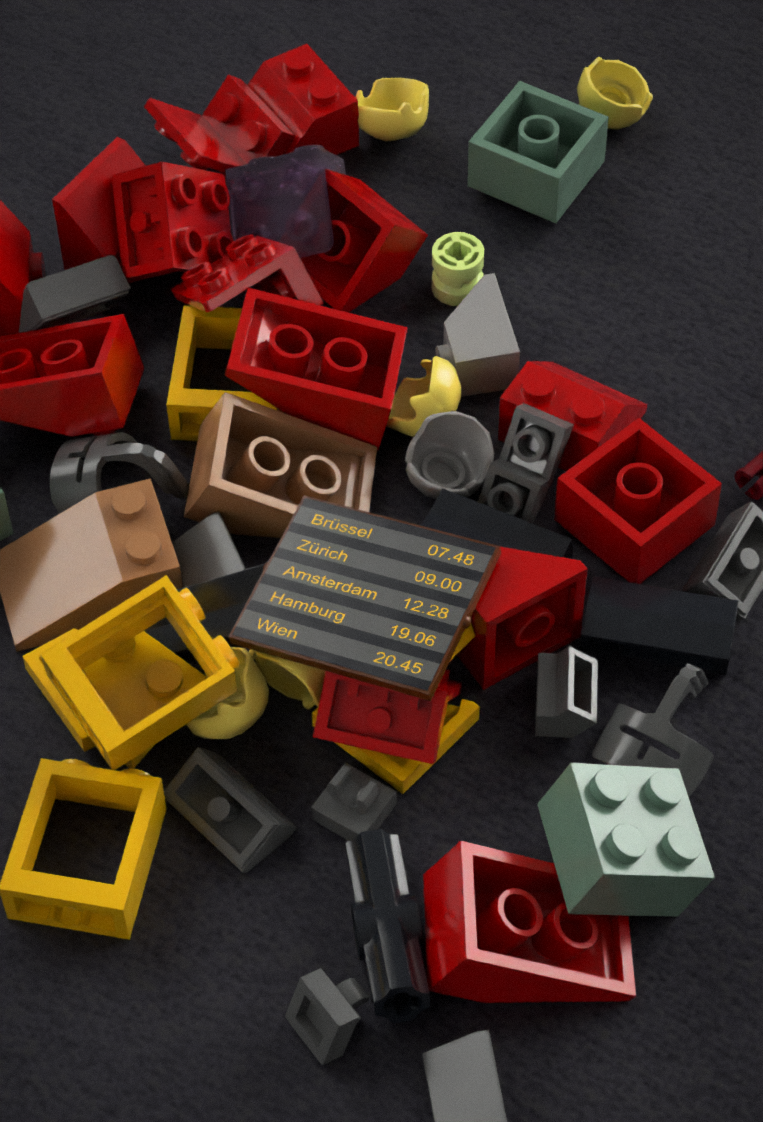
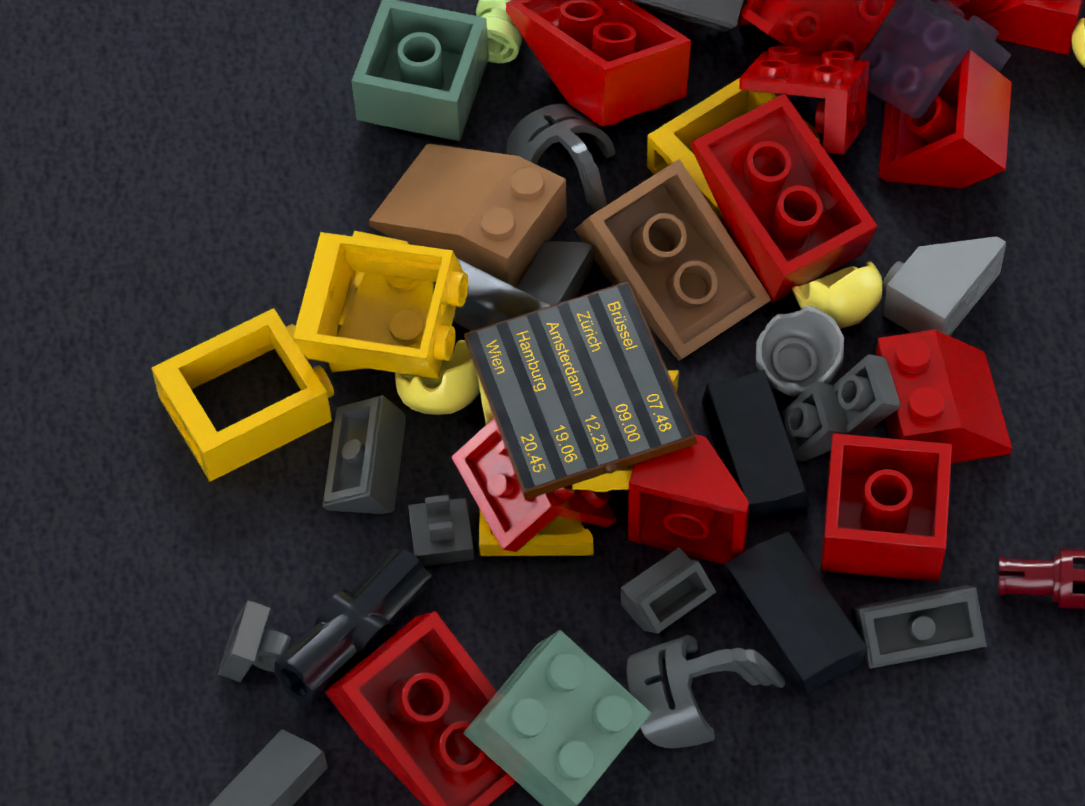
camera: 50 degrees right, 5 degrees up
yellowish green wheel [432,232,484,306] -> none

